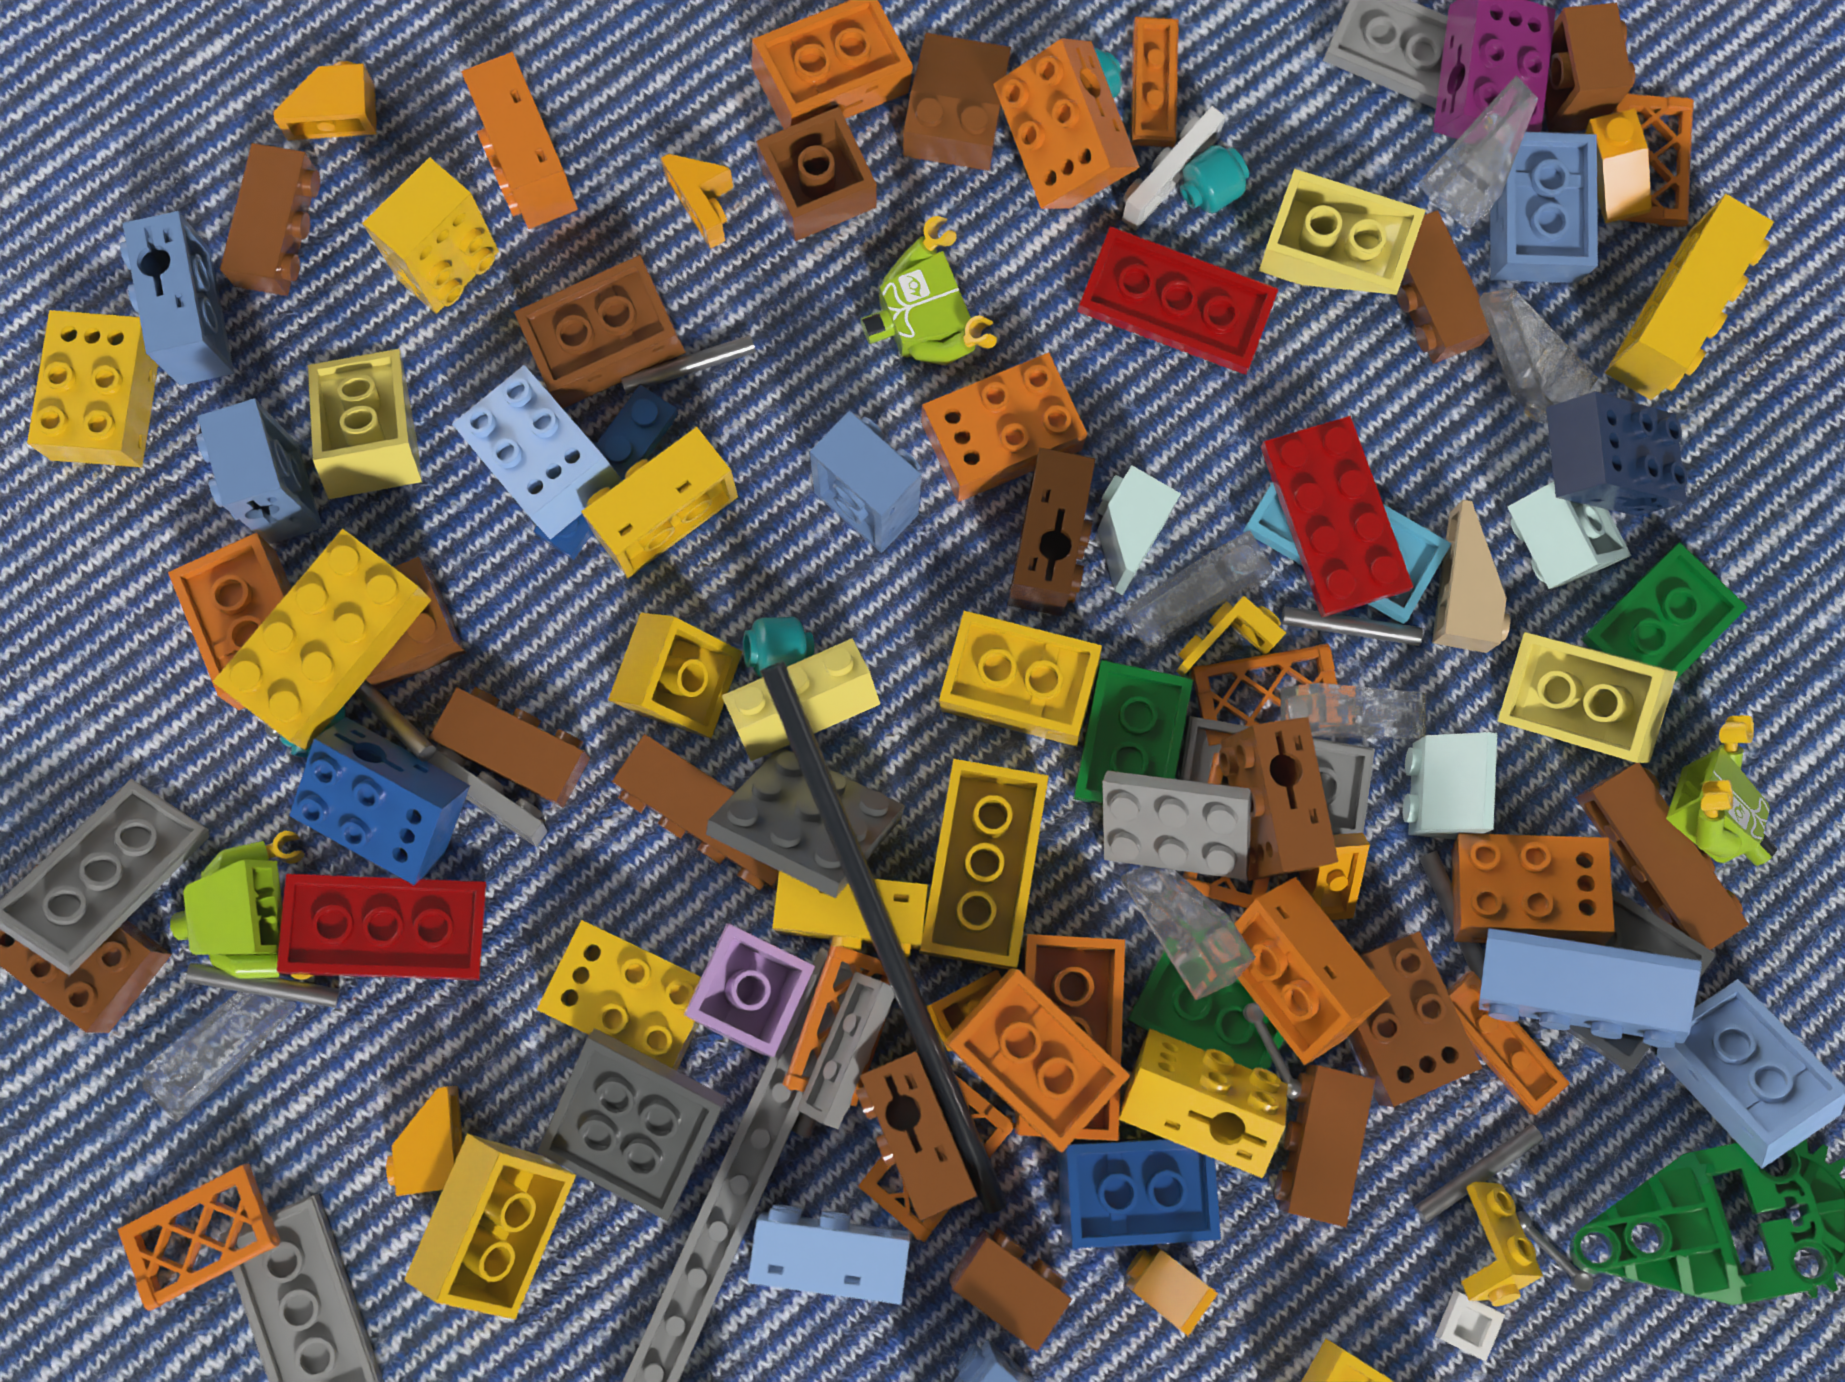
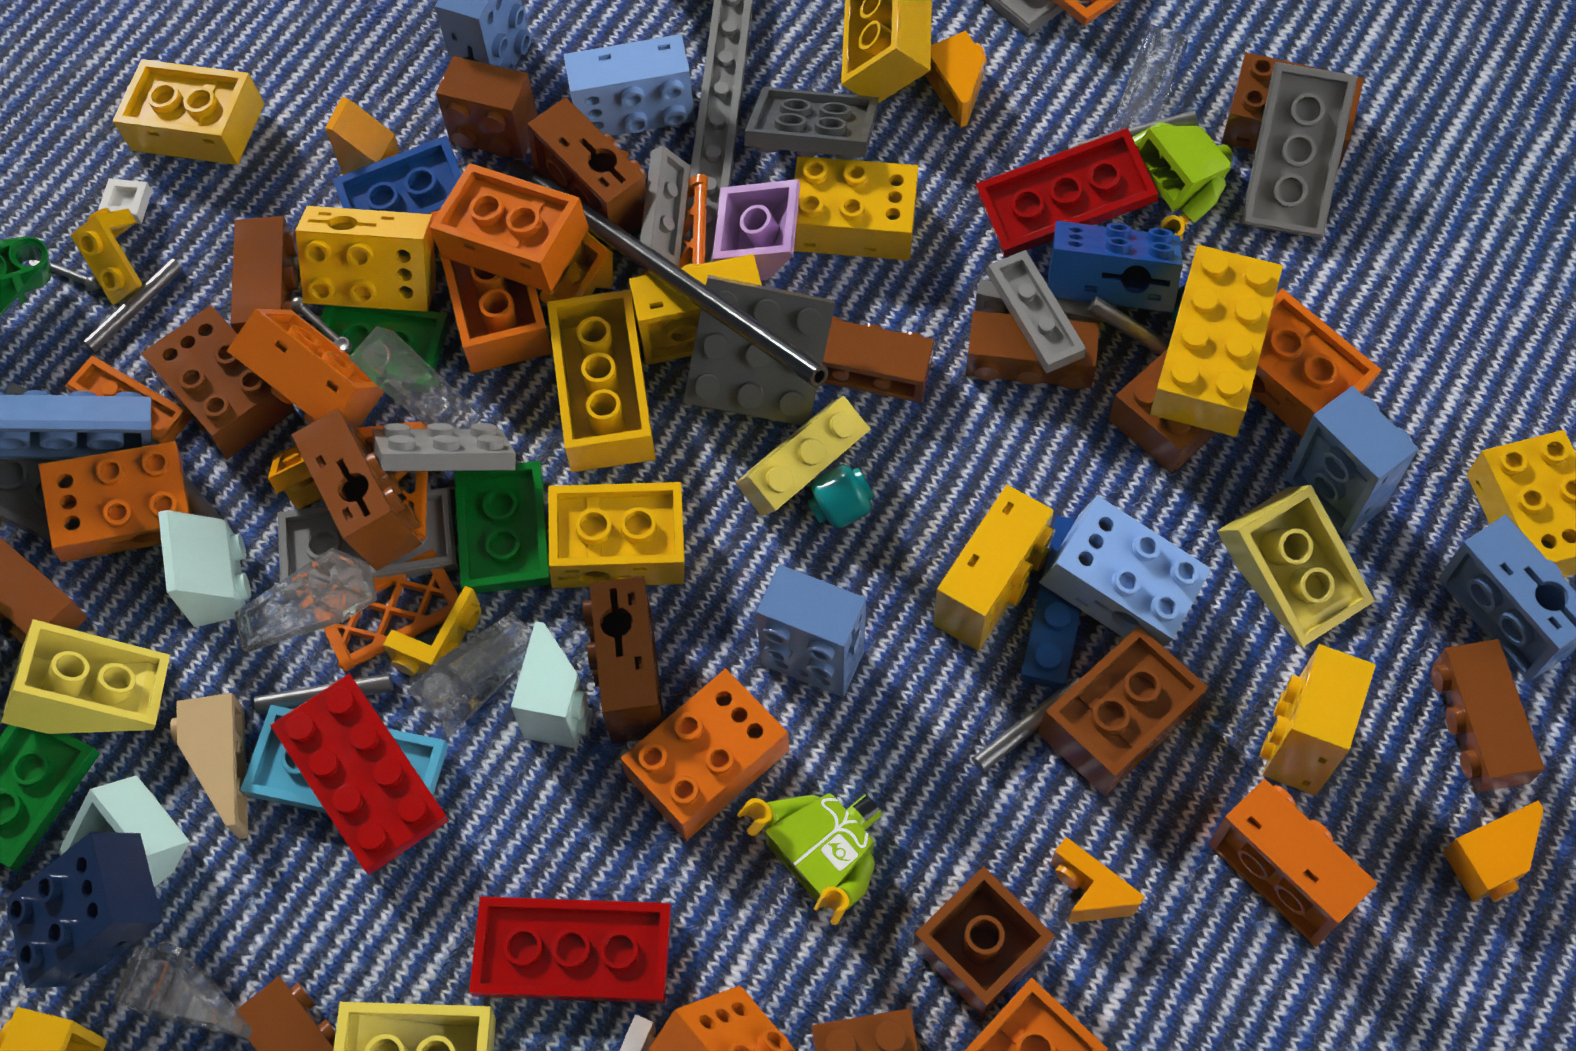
camera: 170 degrees right, 15 degrees down
yellow slope [608,613,743,738] -> none
none -> light grey plate [987,250,1086,374]

